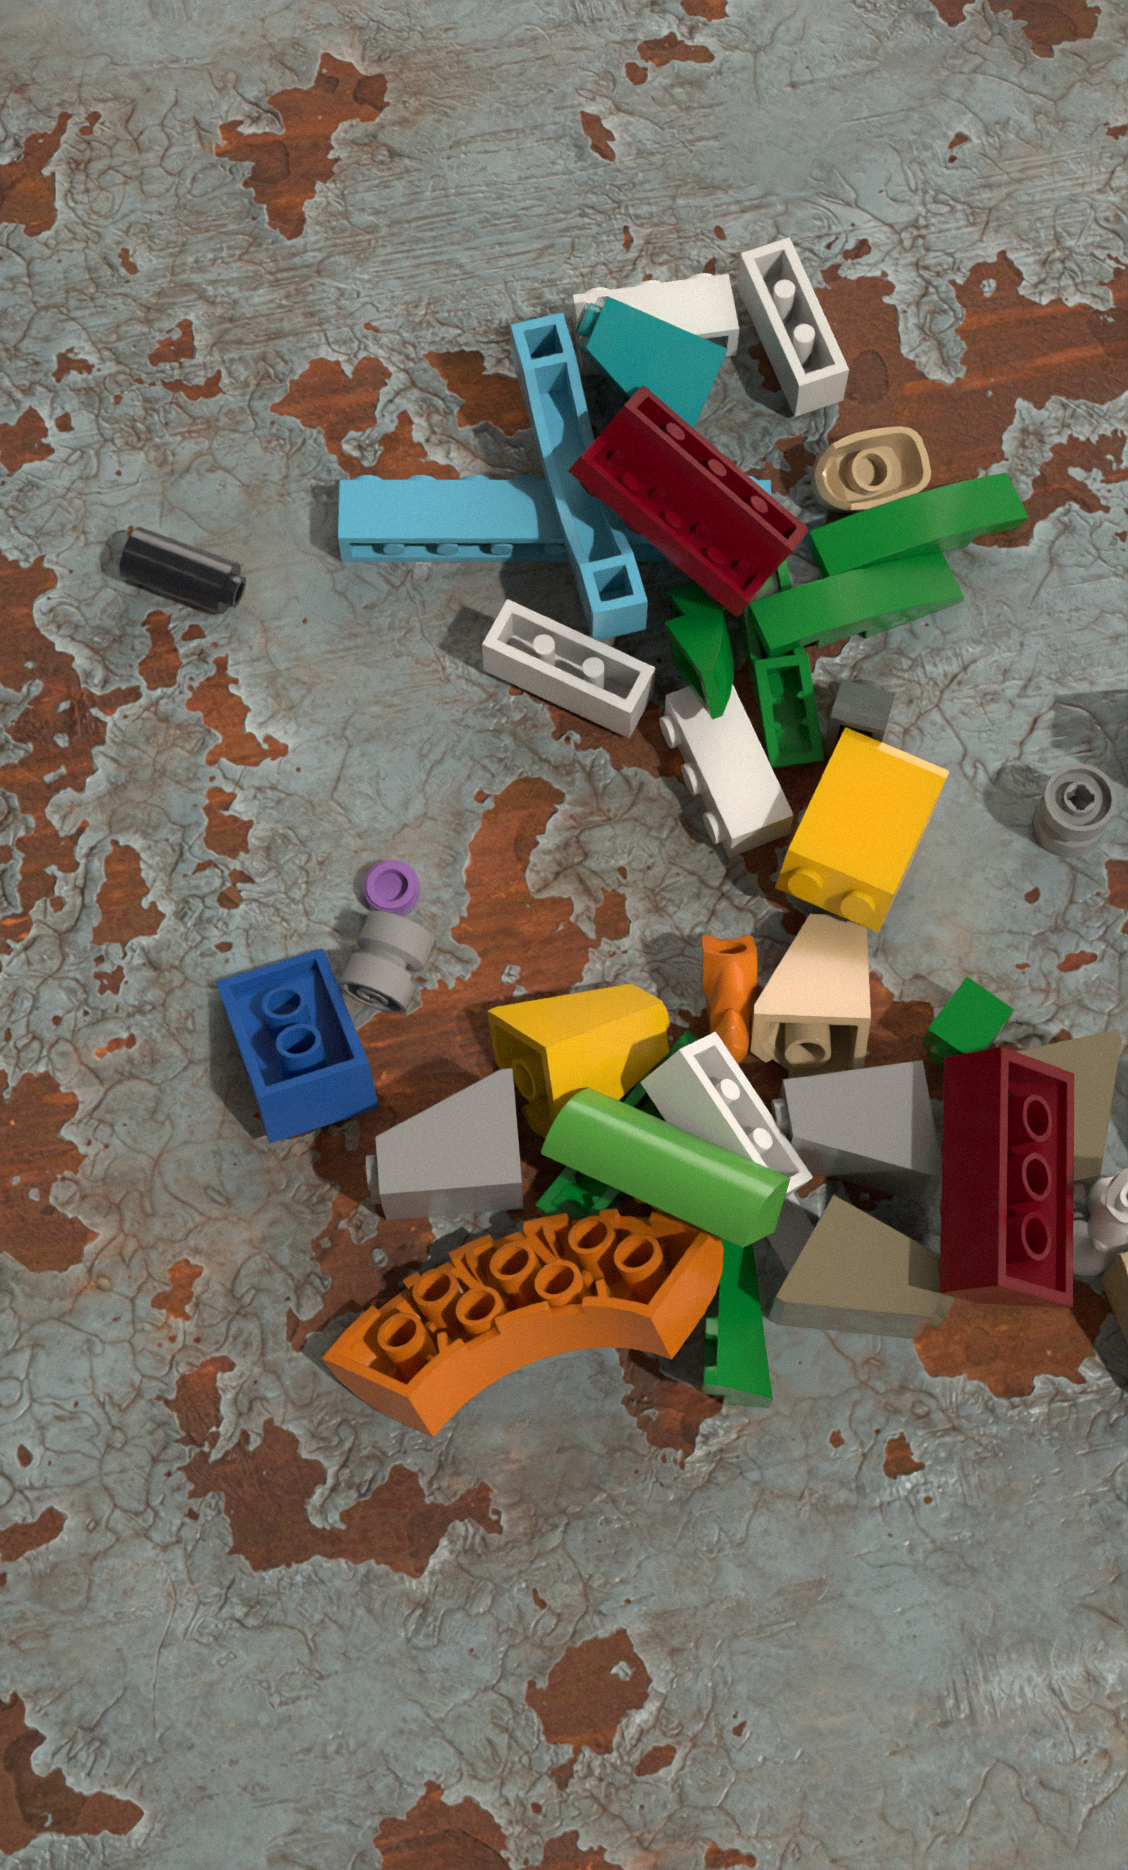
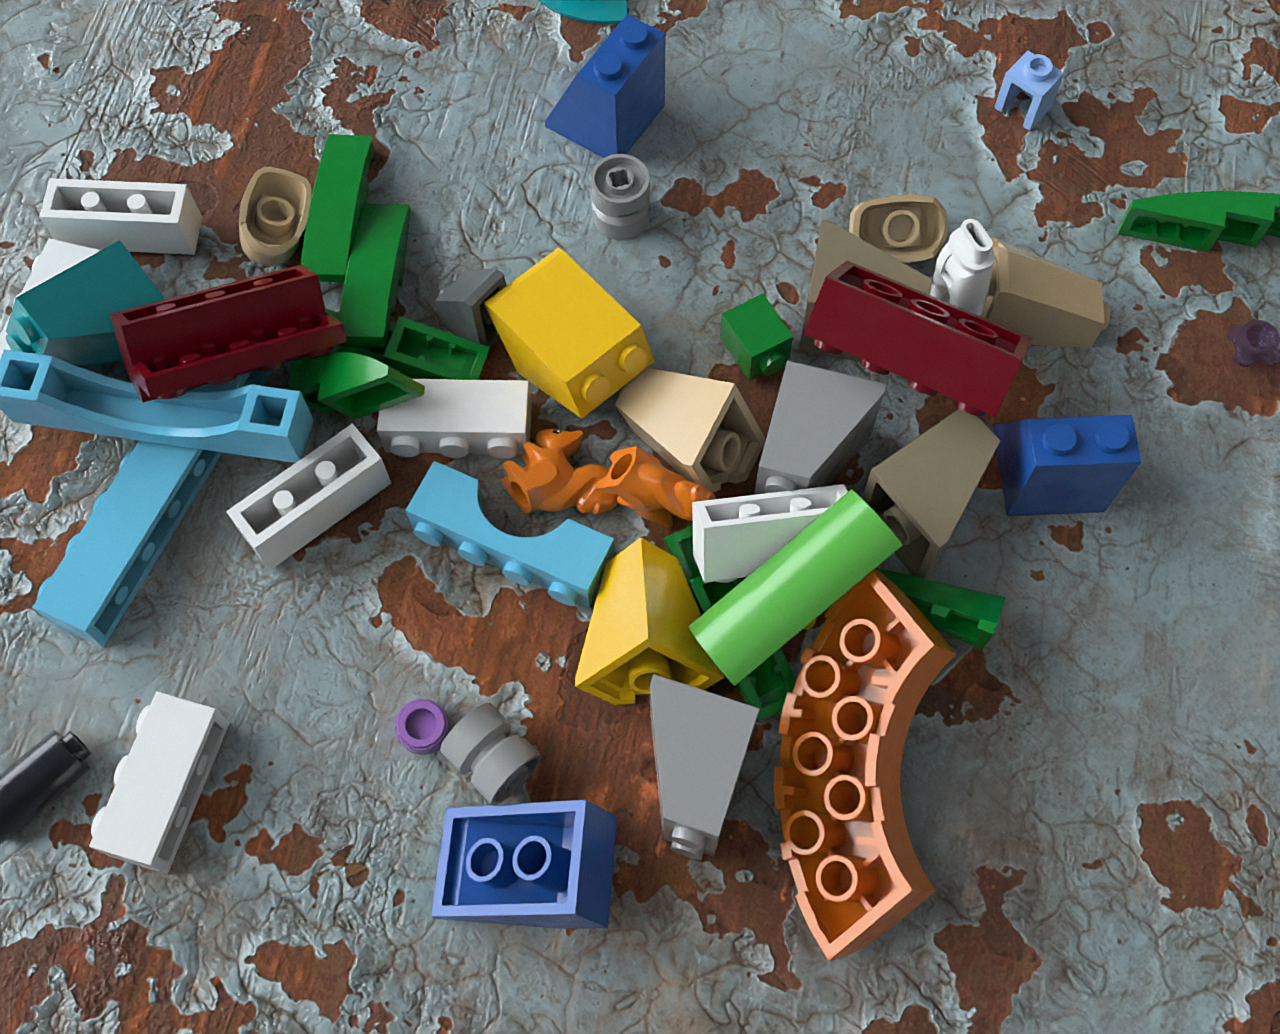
camera: 65 degrees left, 5 degrees down
none -> white brick [89,691,230,874]
none -> medium azure arch [405,461,615,608]
none -> orange animal [501,429,618,515]
none -> blue slope [994,415,1141,516]

